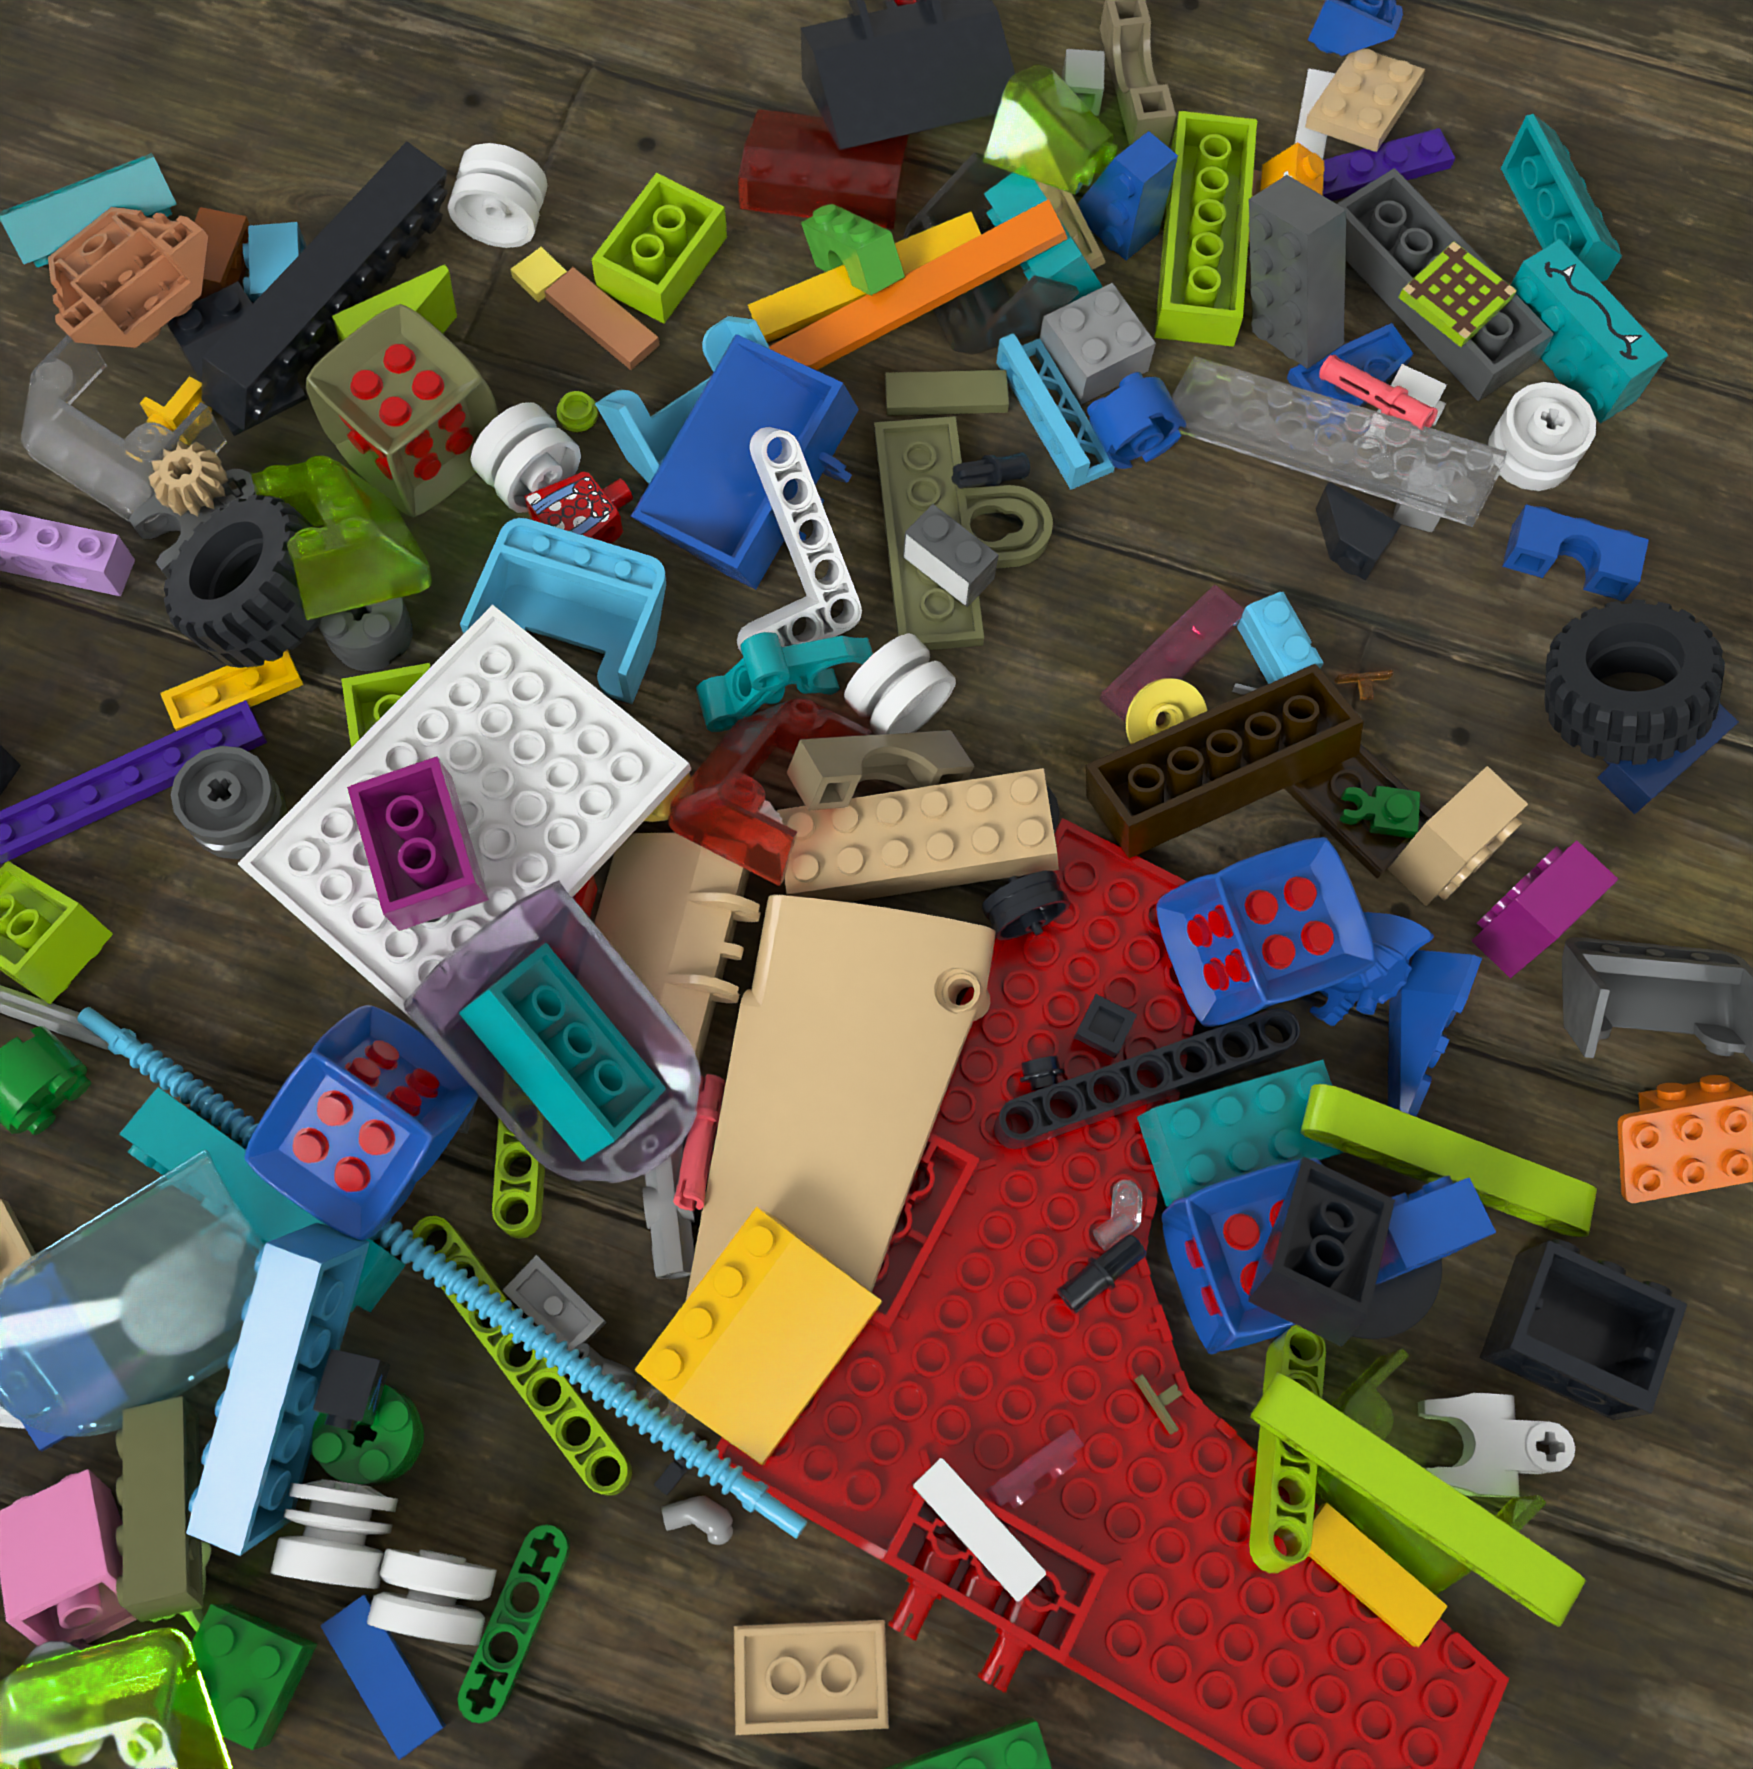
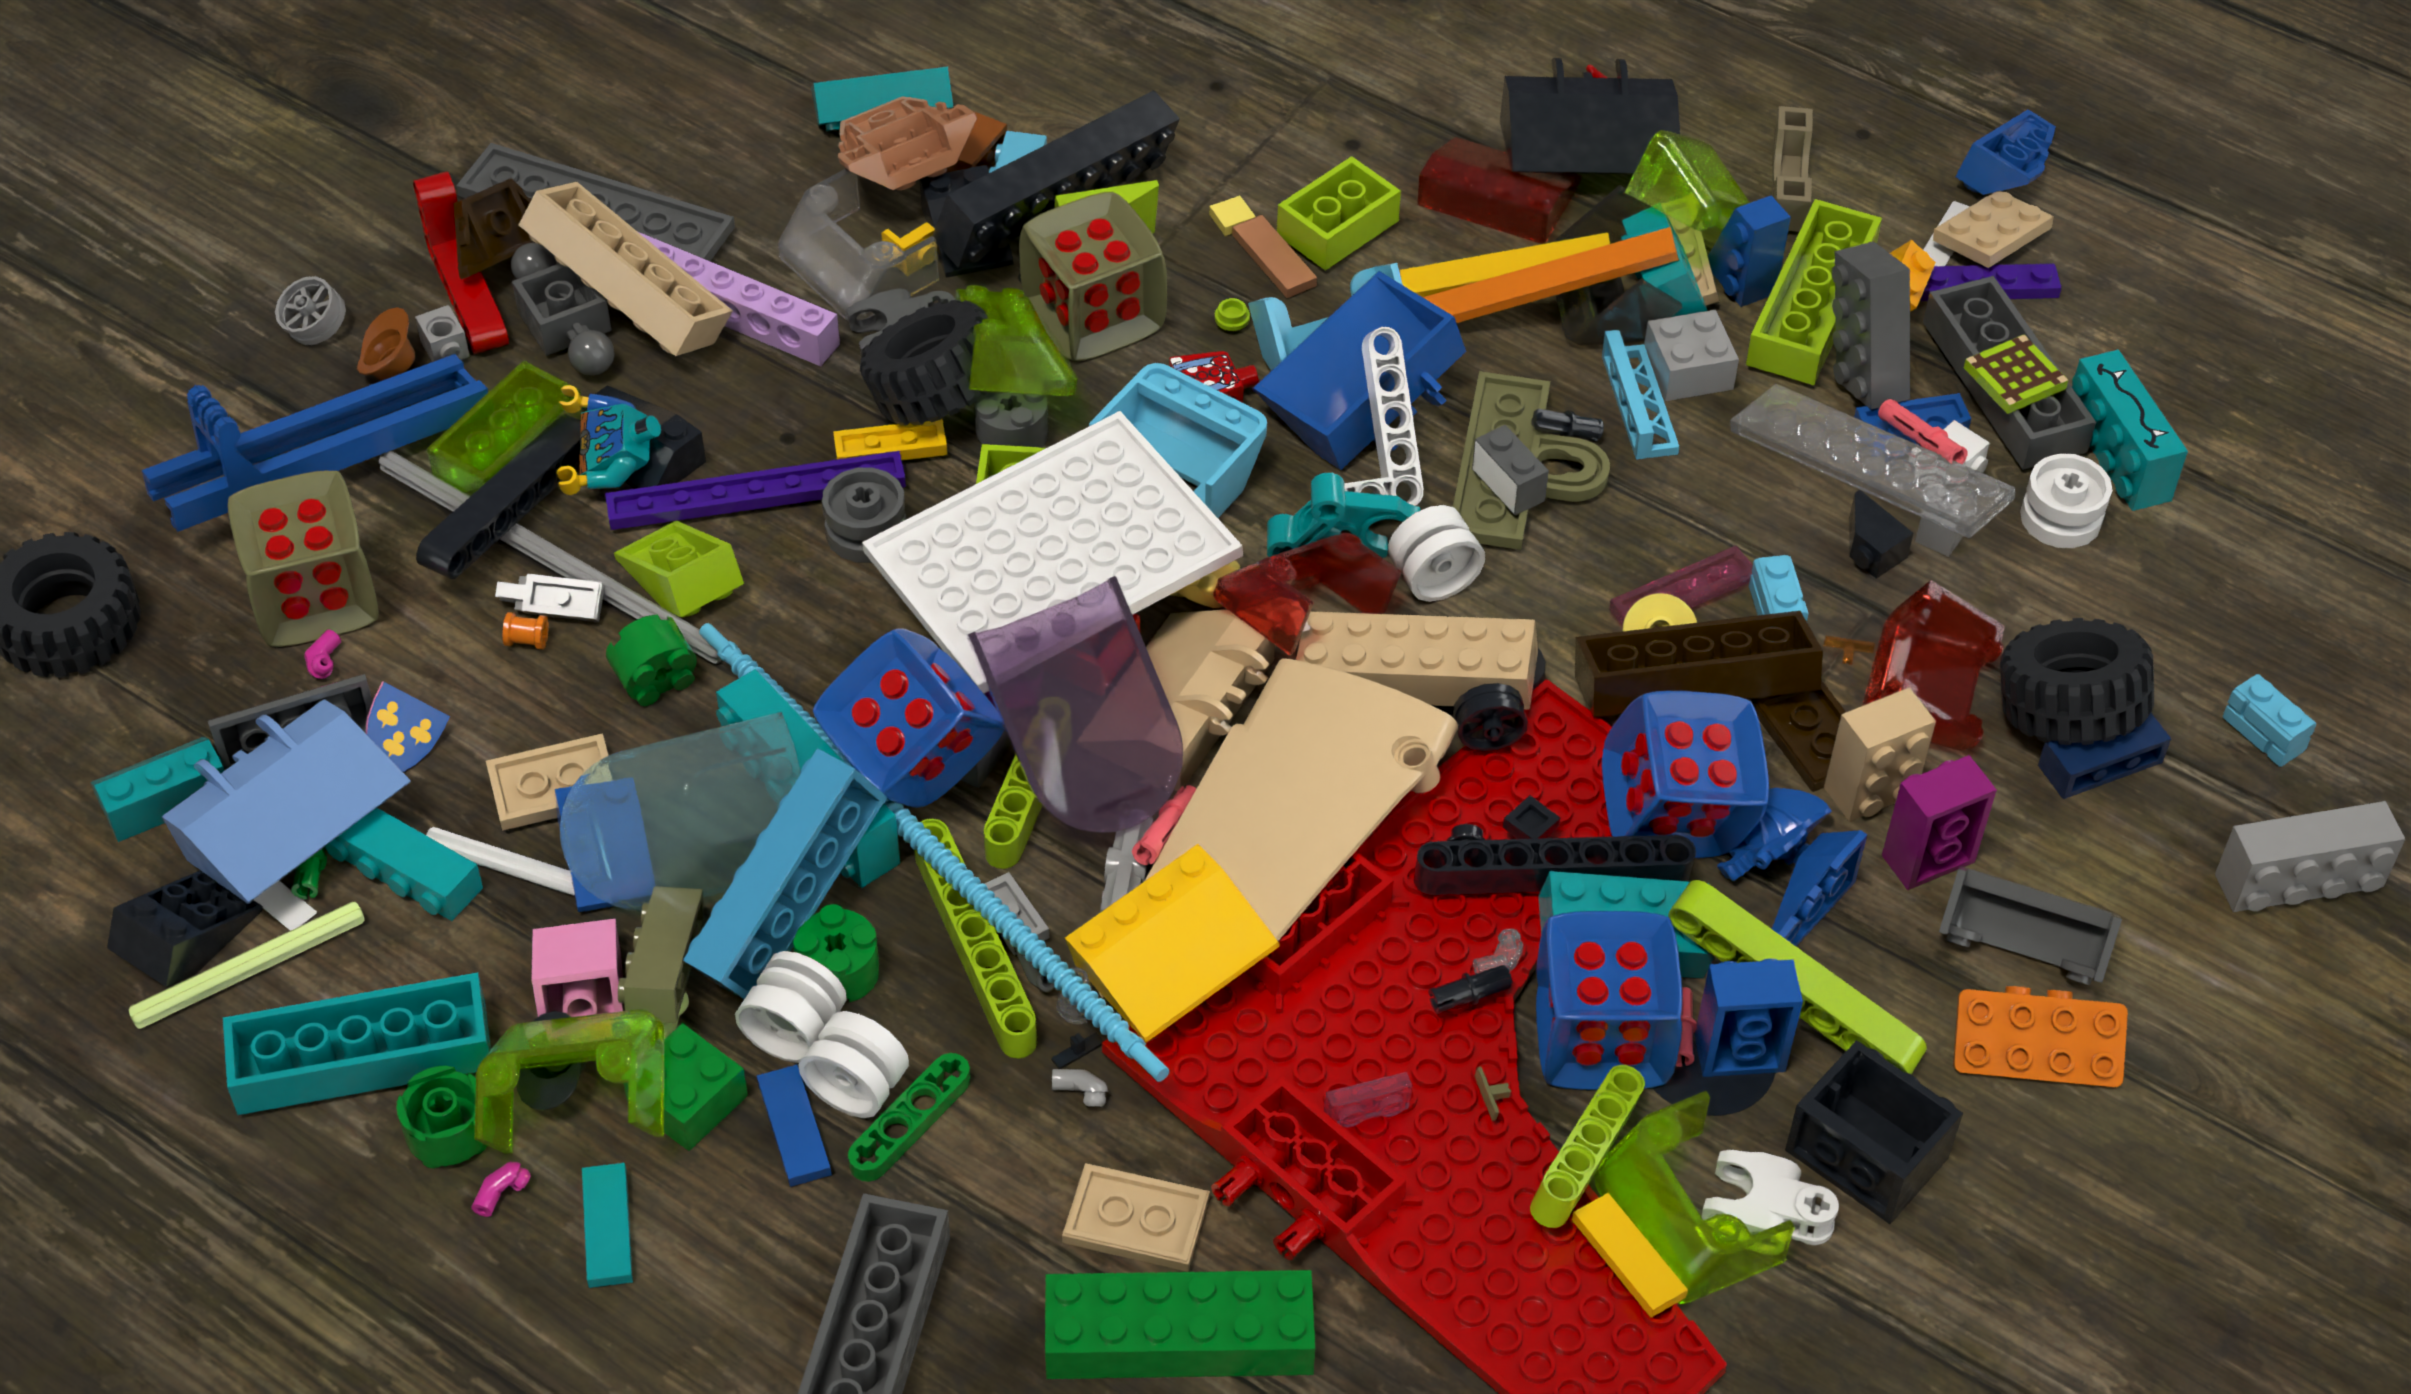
camera: 20 degrees right, 20 degrees down
tan gear [148,441,228,517] -> none
black brick [312,1349,390,1431] -> none
magenta brick [347,756,489,931] -> none
white wheel [448,143,548,248] -> none
teal slope [459,942,666,1162] -> none
white wheel [470,403,581,513] -> none
dark tan arch [787,730,974,811] -> none
bright green arch [801,204,905,296] -> none
olive tile [885,370,1009,416] -> none
white sticker [913,1458,1046,1602] -> none
light grey brick [1061,49,1105,116] -> none
blue brick [1087,372,1186,469] -> none
black slope [1248,1156,1395,1347] -> none
lime beam [1250,1373,1586,1627] -> none
green plate [1340,786,1420,838] -> none
teal slope [1501,114,1622,282] -> none
blue arch [1502,504,1649,601] -> none
none -> clear red windscreen [1862,580,2005,751]

